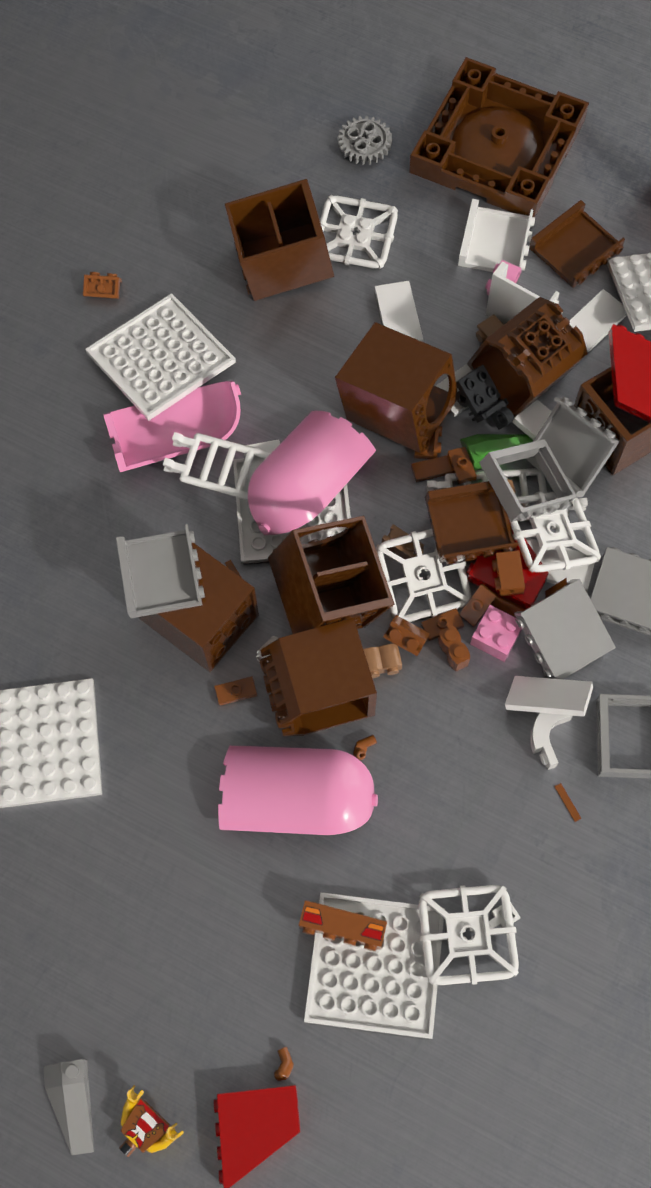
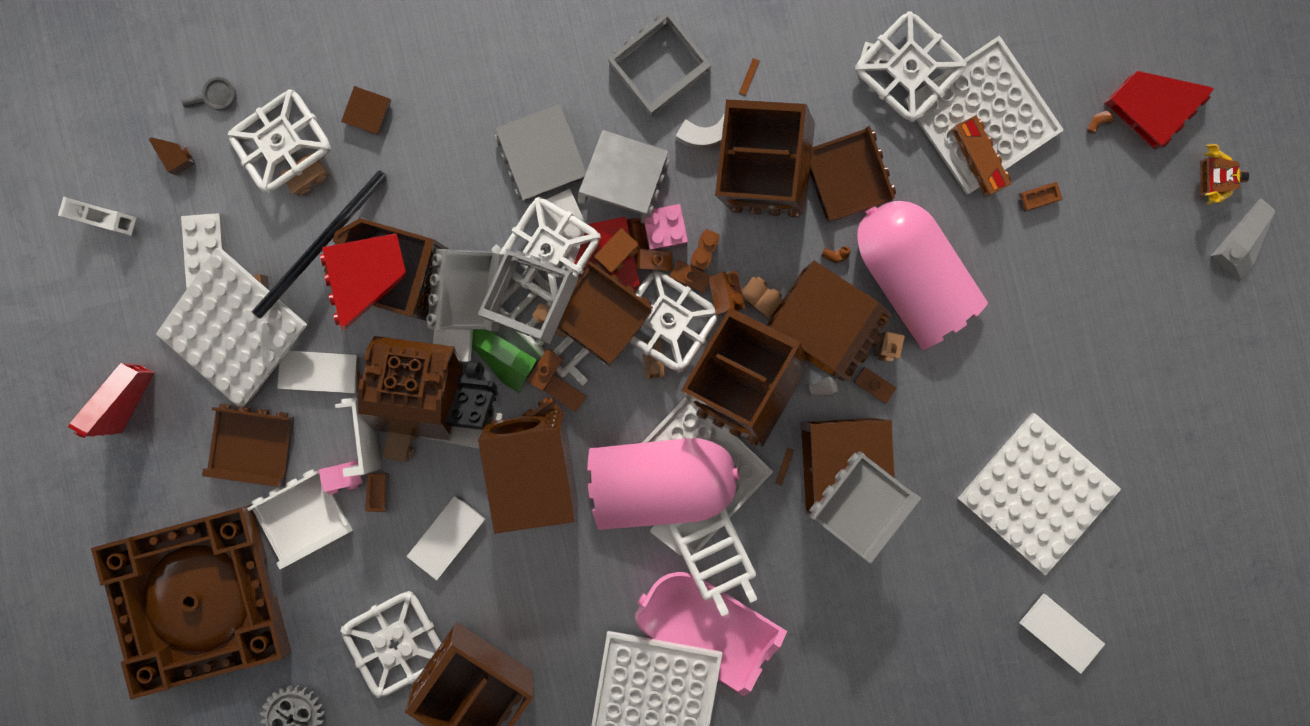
camera: 135 degrees left, 20 degrees up
white piece [505,676,593,716] -> none
dark orange piece [545,578,567,598] -> none
none -> dark orange plate [365,472,388,512]
none -> reddish brown container [715,99,815,218]
none -> reddish brown panel [810,125,896,223]
none -> medium nougat brick [873,332,905,362]
none -> dark orange plate [1019,182,1063,212]

